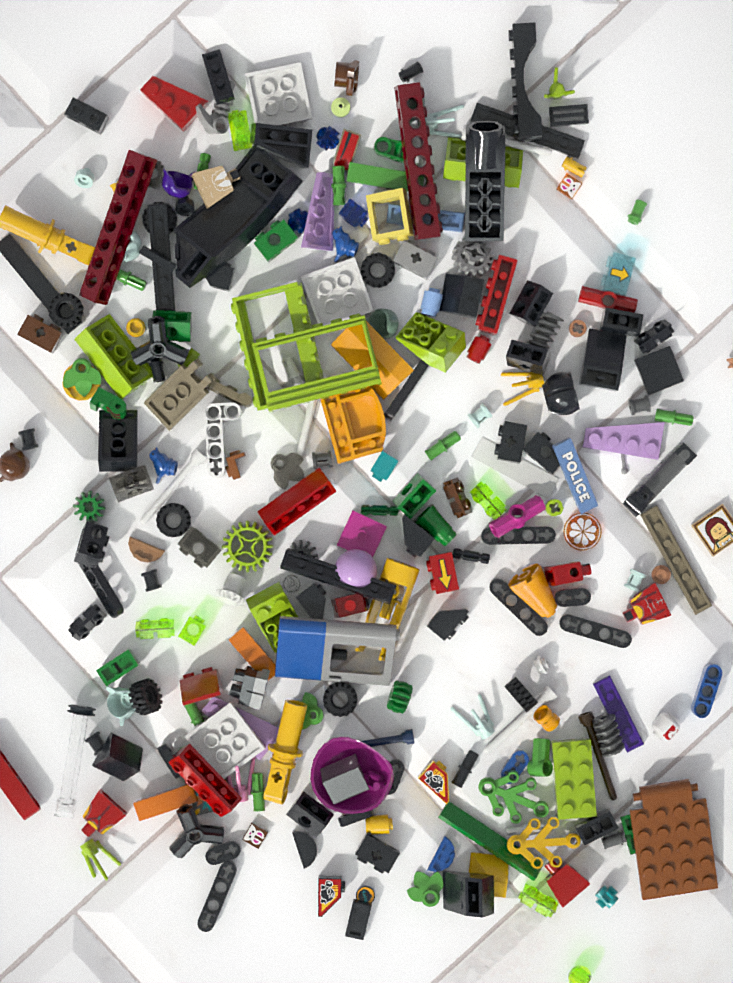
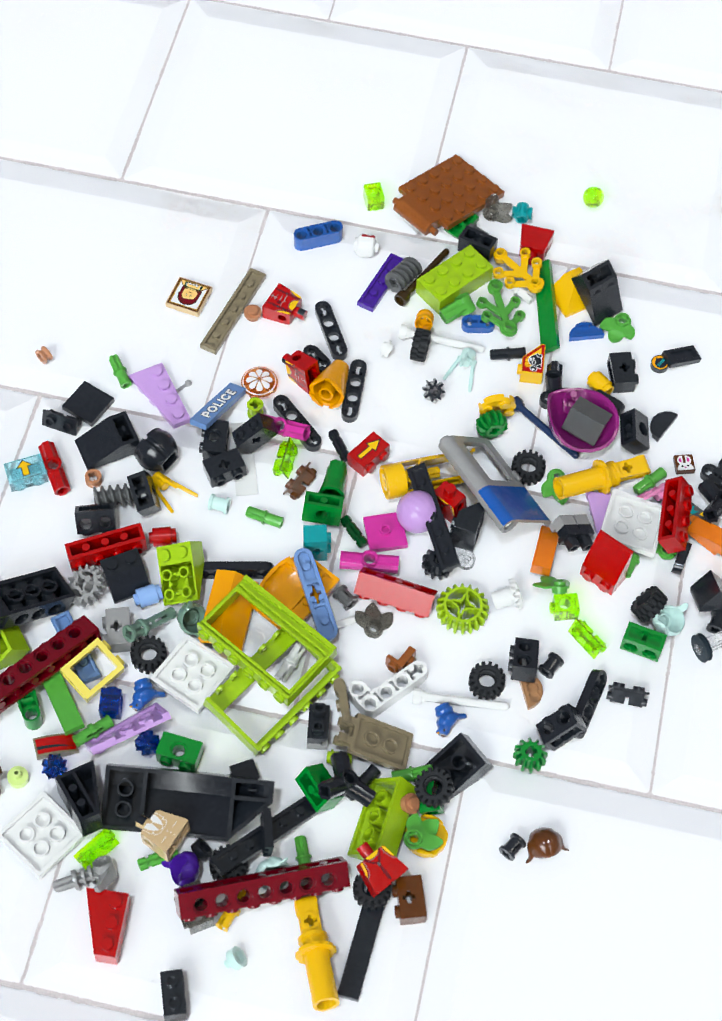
camera: 135 degrees left, 30 degrees down
clear smoke brick [109,465,154,502] -> none
yellow plate [126,318,146,337] -> none
clear smoke brick [177,526,222,568] -> none
black tile [202,49,235,105] -> none
lime slope [245,582,298,653] -> none
slope [318,875,345,917] -> none
black slope [402,515,435,558] -> none
black slope [426,608,469,641] -> none
clear neon green hinge [517,883,558,918] -> none
black brick [599,308,644,337] -> none
piece [622,442,697,517] -> none
light aqua bush [624,569,647,593] -> none
dark grey bush [628,395,651,416] -> none
none -> sand green pin [122,607,177,643]
none -> black brick [232,412,278,453]
none -> medium blue piece [293,548,338,641]
none -> black hips [307,703,330,750]
none -> dark pink piece [339,550,399,574]
none -> red torso [356,841,409,898]
none -> clear neon green brick [363,182,385,212]
none -> bright green axle [391,764,433,782]
none -> nougat plate [400,793,420,814]
none -> black tyre [414,767,454,809]
none -> black gear [422,378,445,402]
none -> yellow plate [478,394,516,416]
none -> clear smoke plate [482,193,513,223]
none -> black brick [507,637,539,683]
none -> bright green plate [533,576,570,594]
none -> black piece [545,361,563,394]

